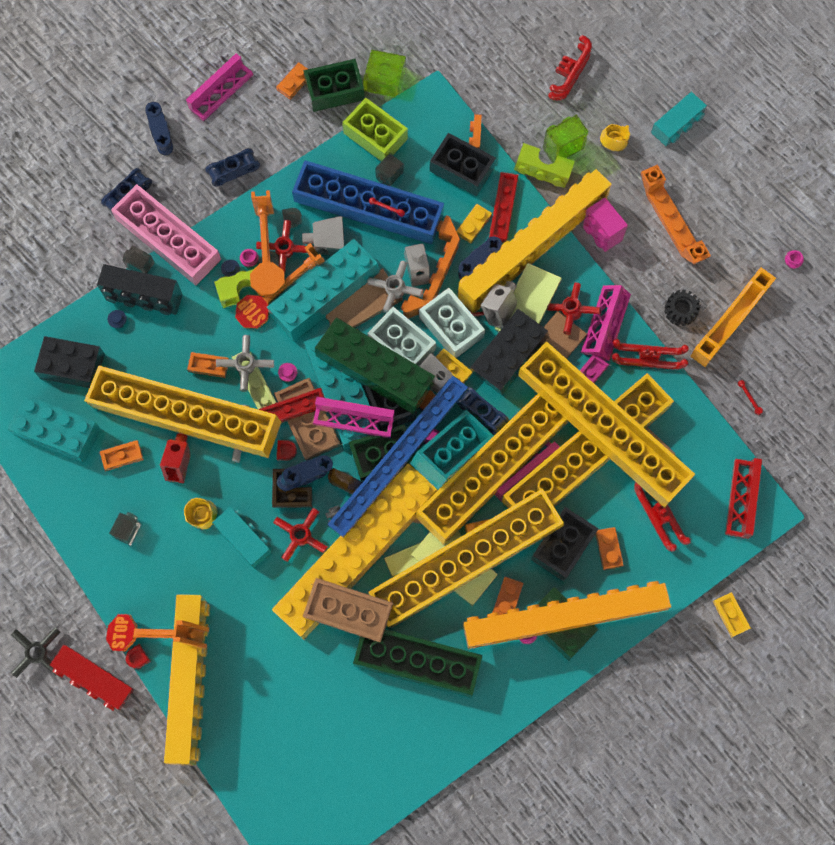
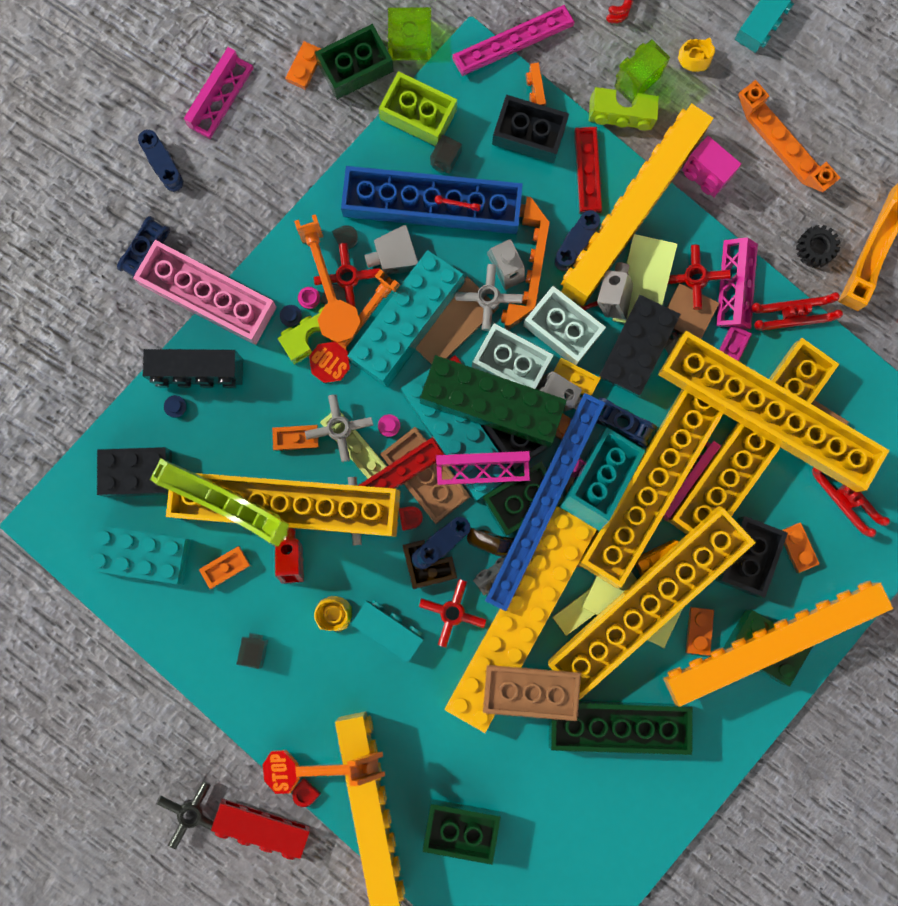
camera: 15 degrees left, 10 degrees up
clear smoke brick [122,245,155,274] -> none
dark blue piece [205,148,260,187] -> none
yellow plate [456,204,492,244] -> none
none -> lime arch [150,458,289,546]
none -> dark green brick [423,799,501,865]
none -> dark pink tile [452,5,575,76]

